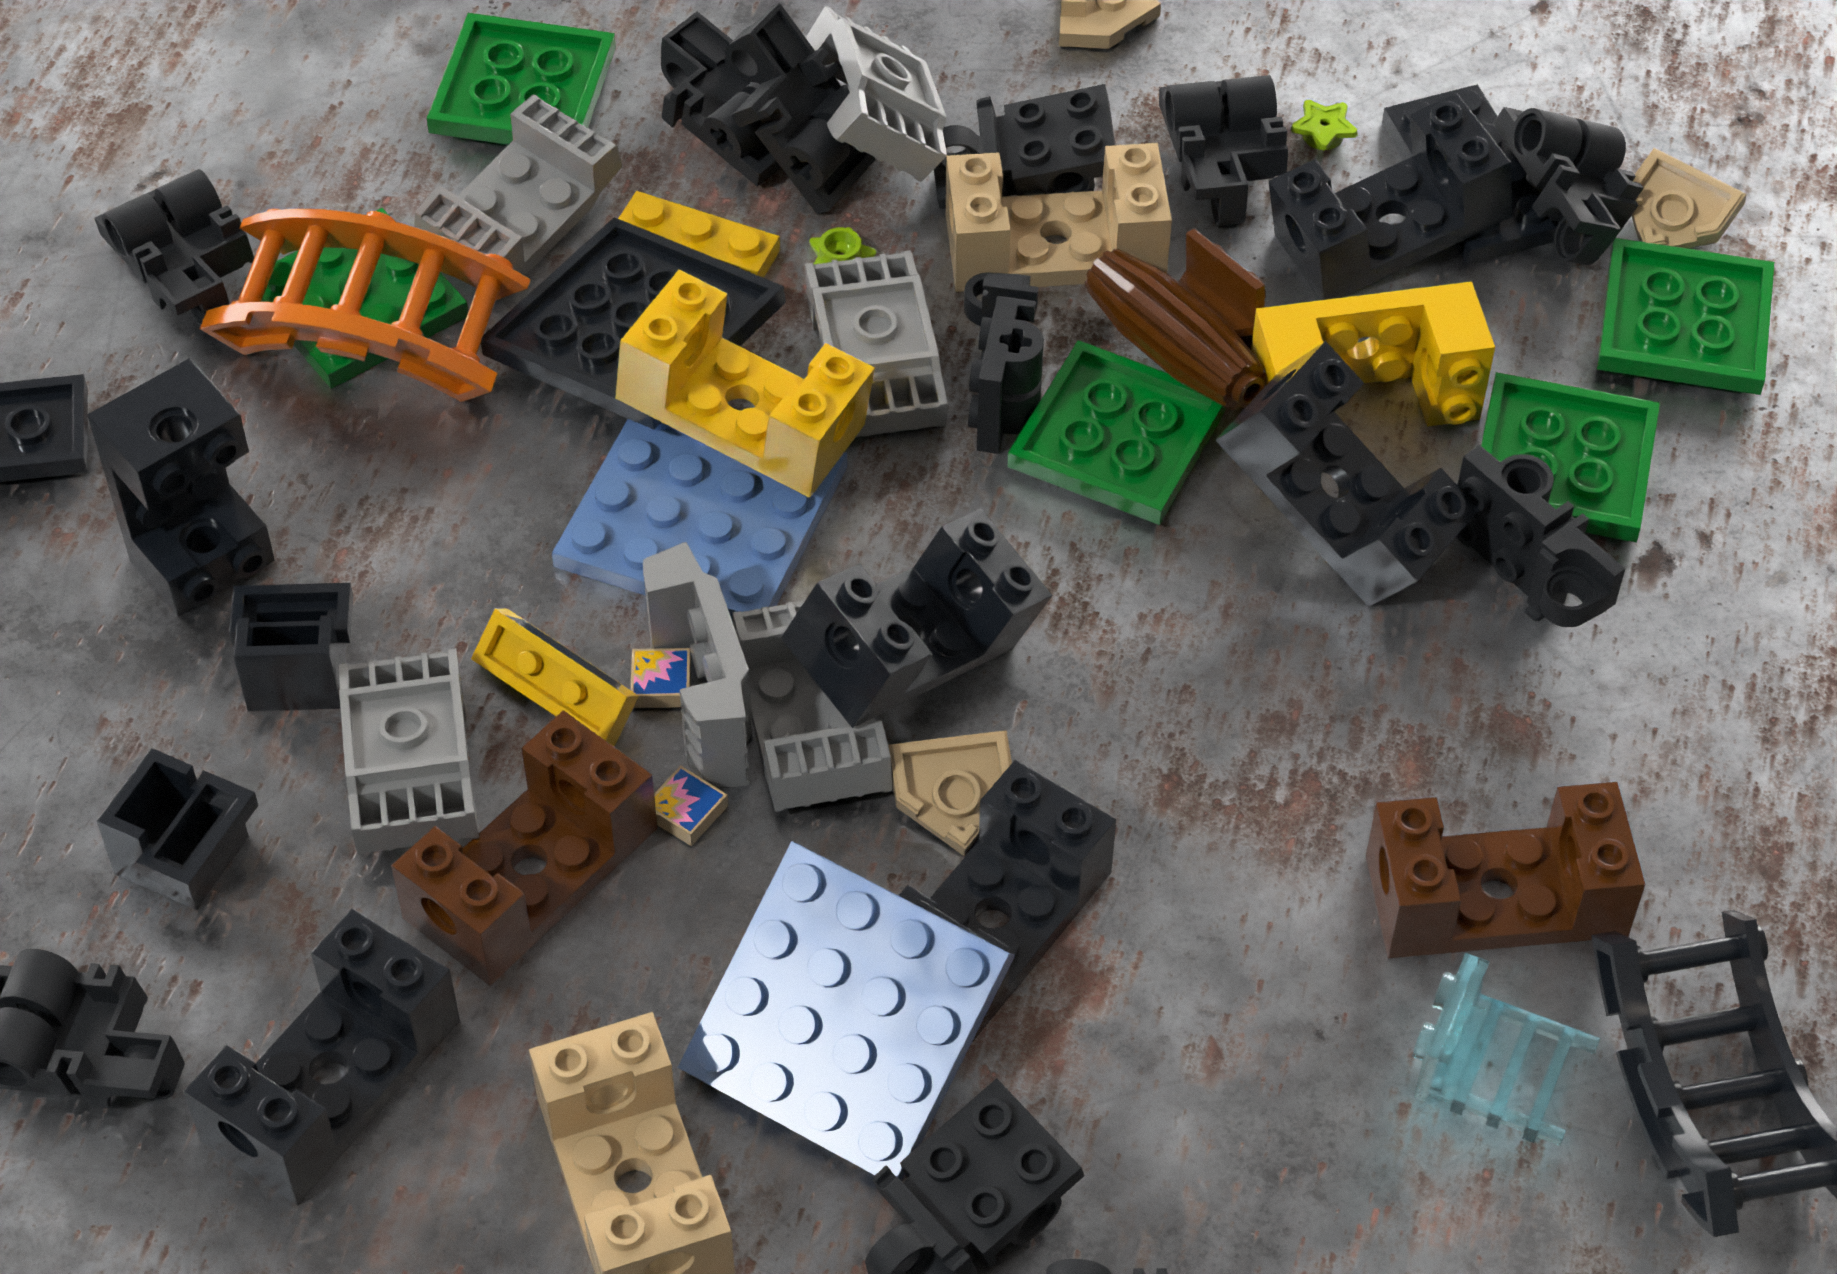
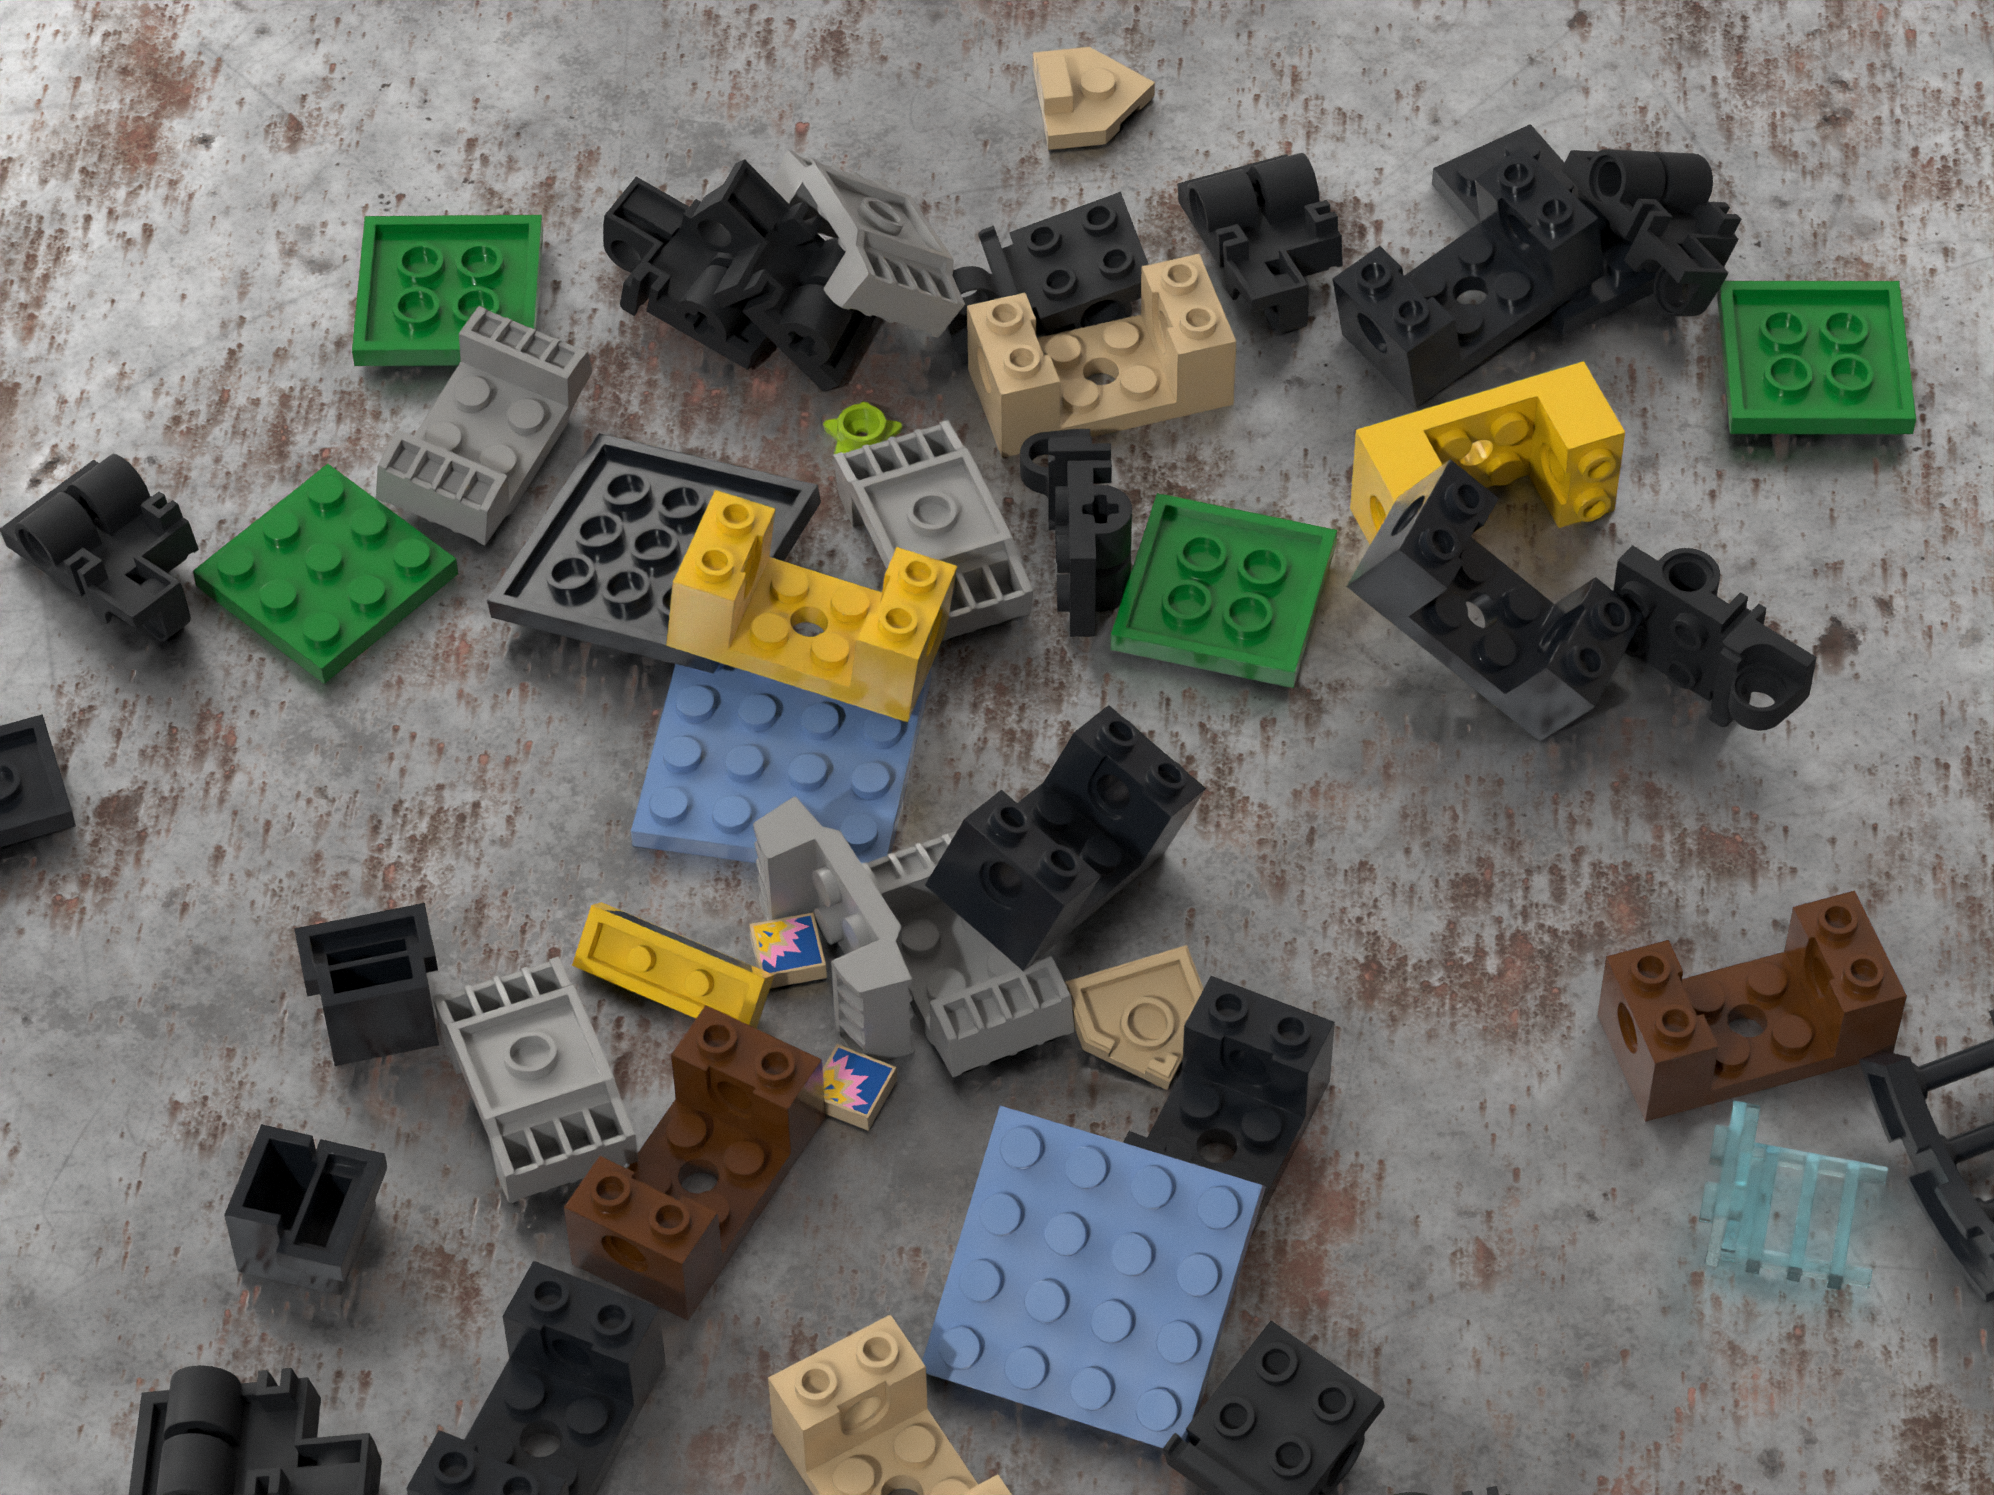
camera: 10 degrees left, 0 degrees up
black plate [87,358,275,617] -> none
orange fence [200,208,531,402] -> none
yellow plate [618,191,780,278] -> none
reddish brown plate [1085,228,1266,410] -> none
lime plate [1291,100,1358,151] -> none
green plate [1481,372,1660,543] -> none
tan plate [1632,148,1746,248] -> none

